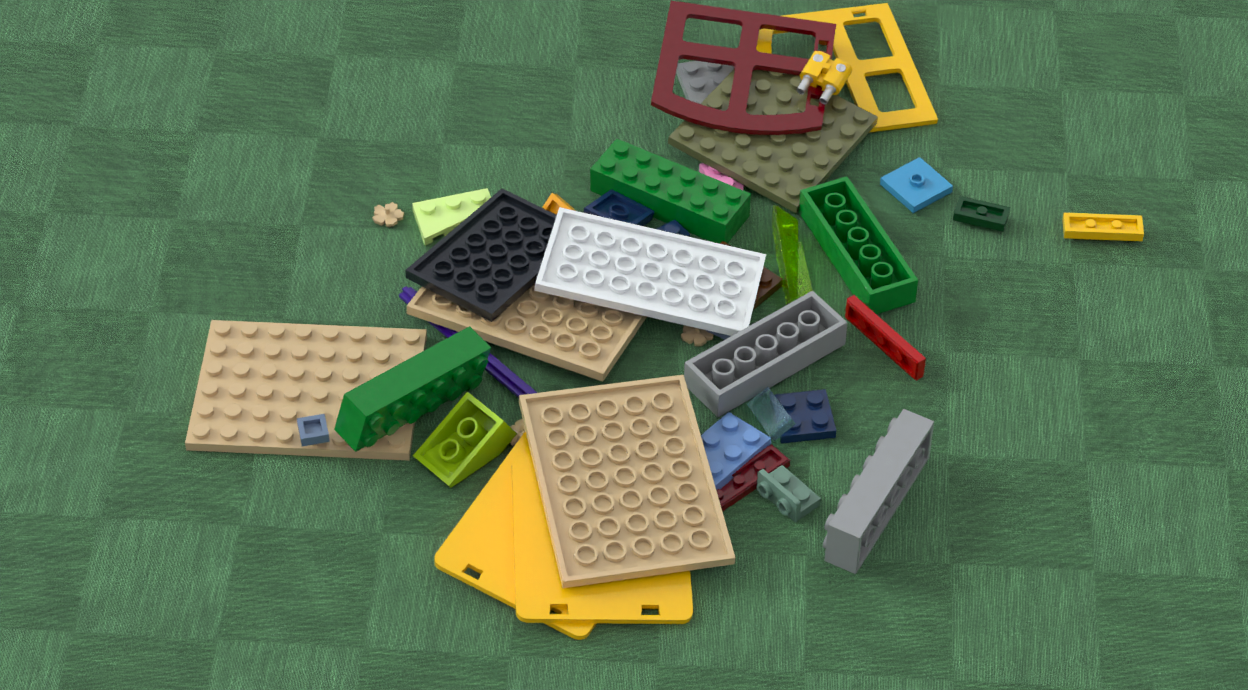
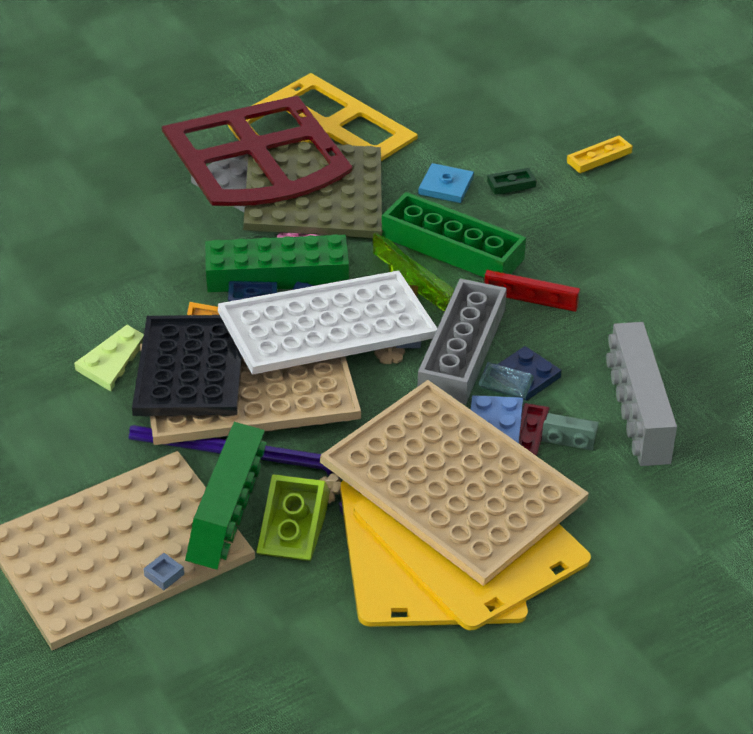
camera: 35 degrees left, 5 degrees down
tan plant [372,202,404,227] -> none
yellow piece [797,51,852,104] -> none

